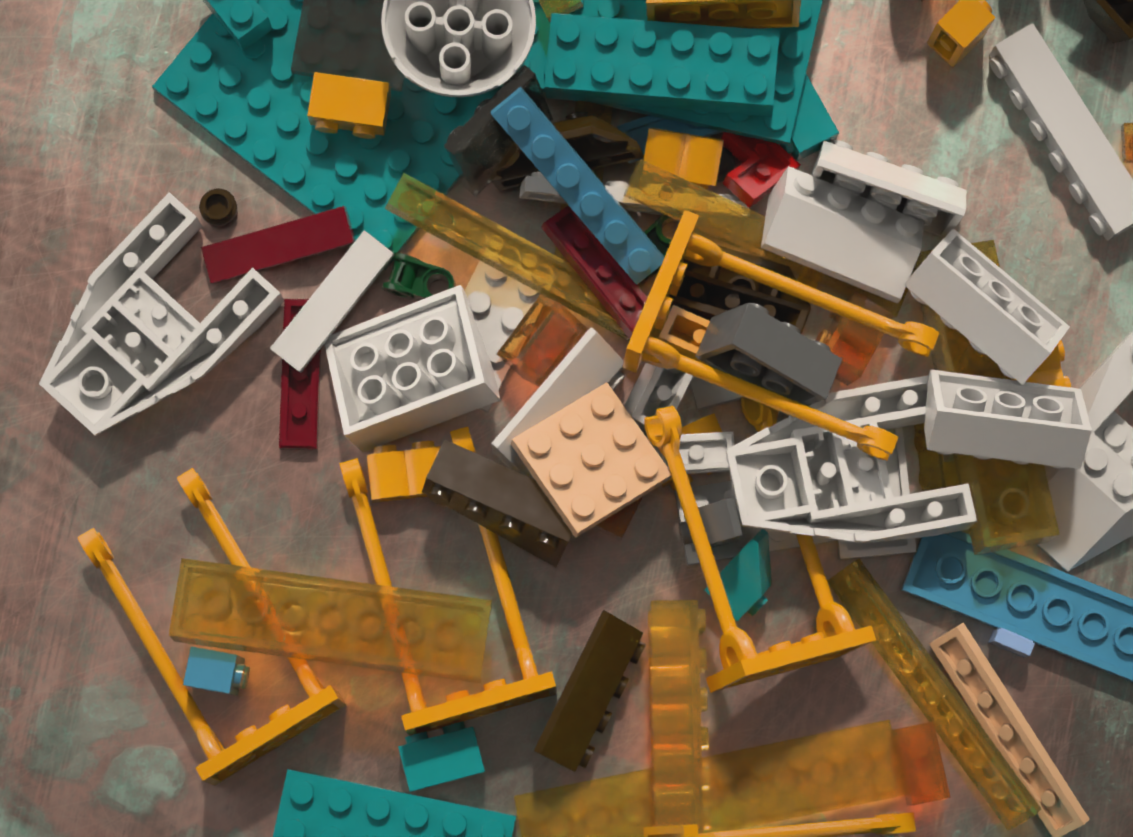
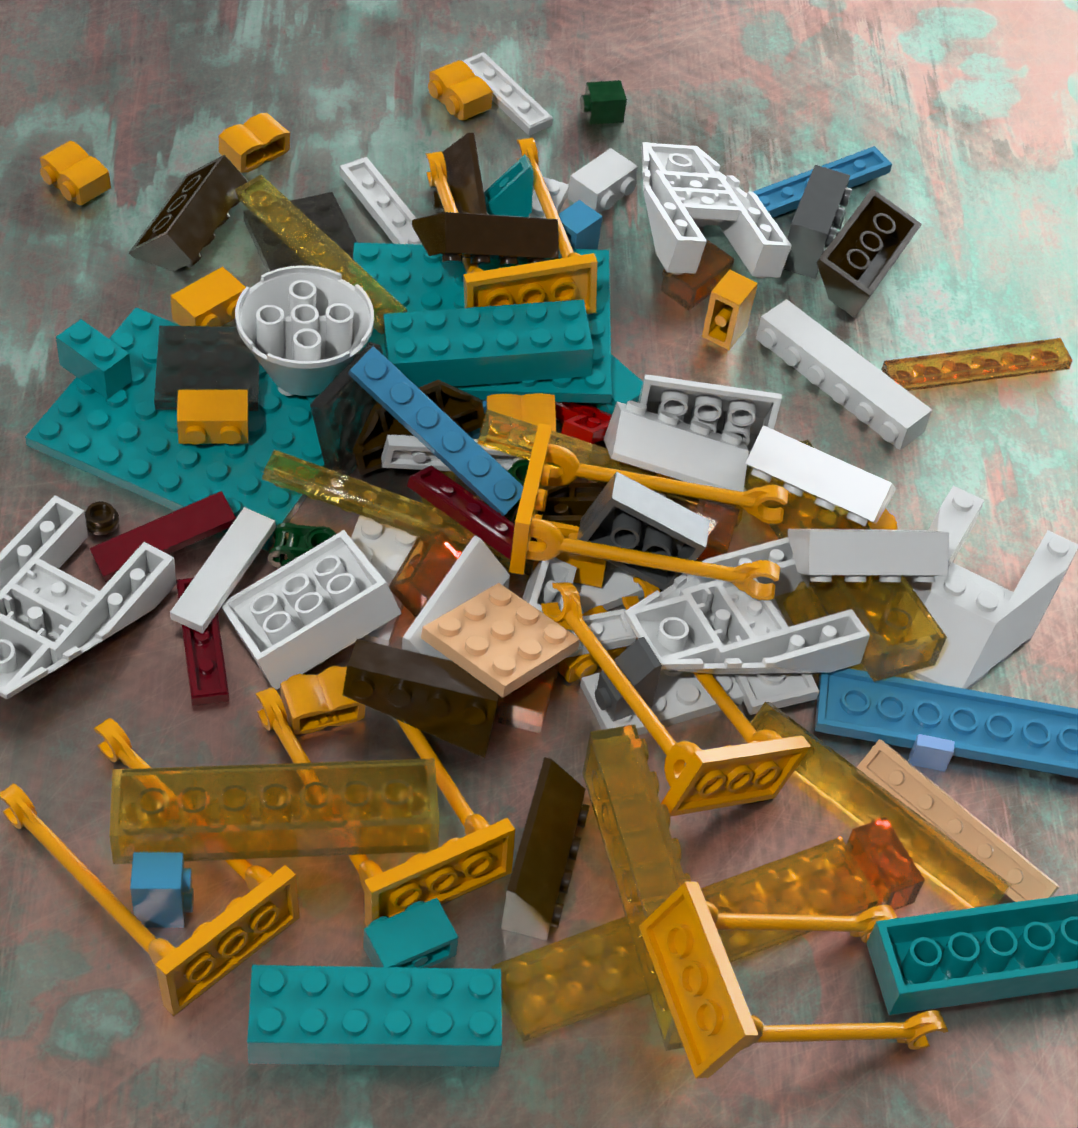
camera: 15 degrees left, 30 degrees down
teal slope [704,529,772,621] -> none

